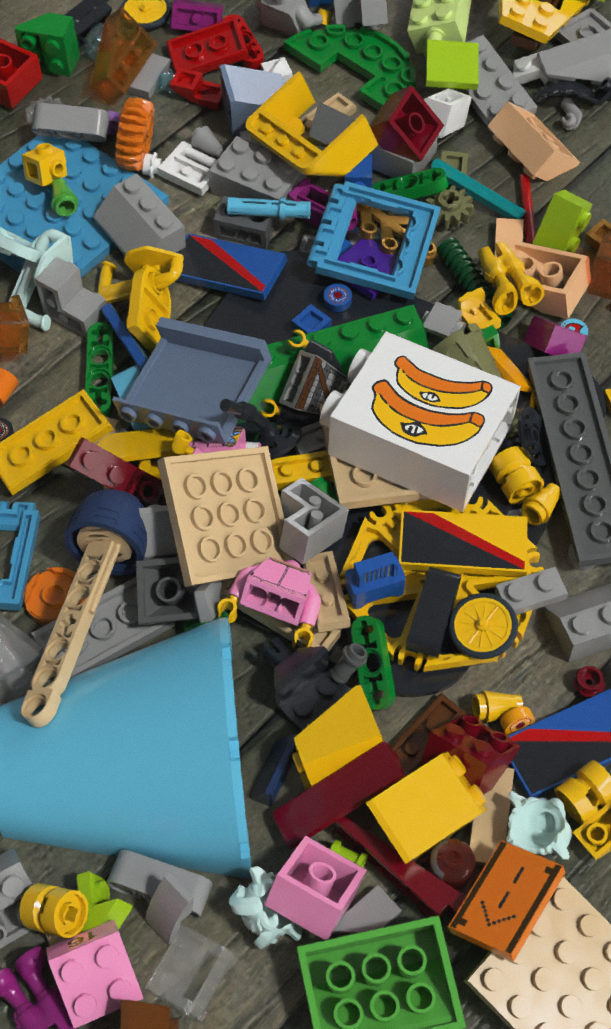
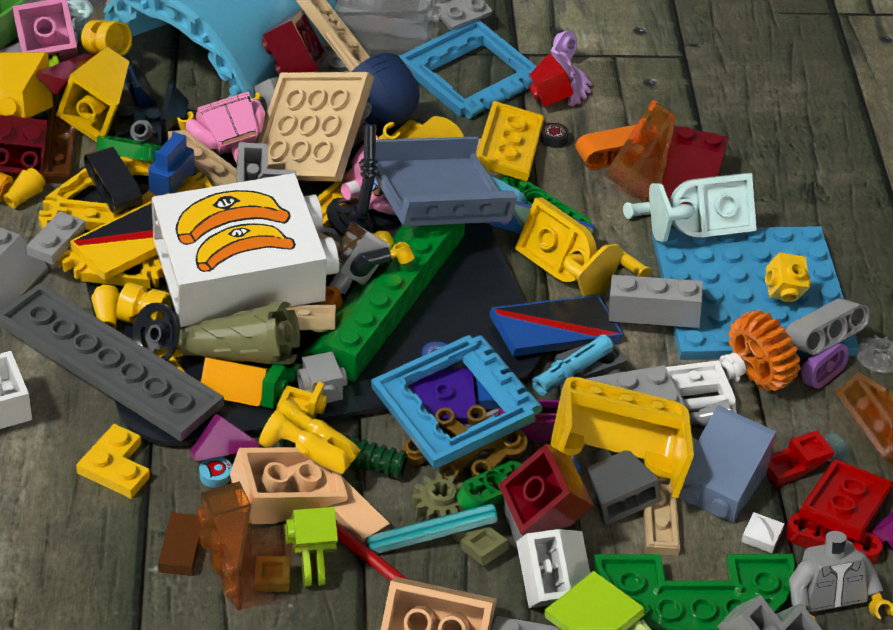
camera: 130 degrees right, 15 degrees down
light grey brick [35,257,107,339] -> none
bright green cone [51,178,79,217] -> none
dark red slope [66,437,167,508] -> none
light grey tile [126,52,171,99] -> none
blue plate [291,304,332,334] -> none
yellow wheel [449,593,518,659] -> none
none -> yellow wheel [81,20,133,56]
none -> dark red slope [262,8,328,75]

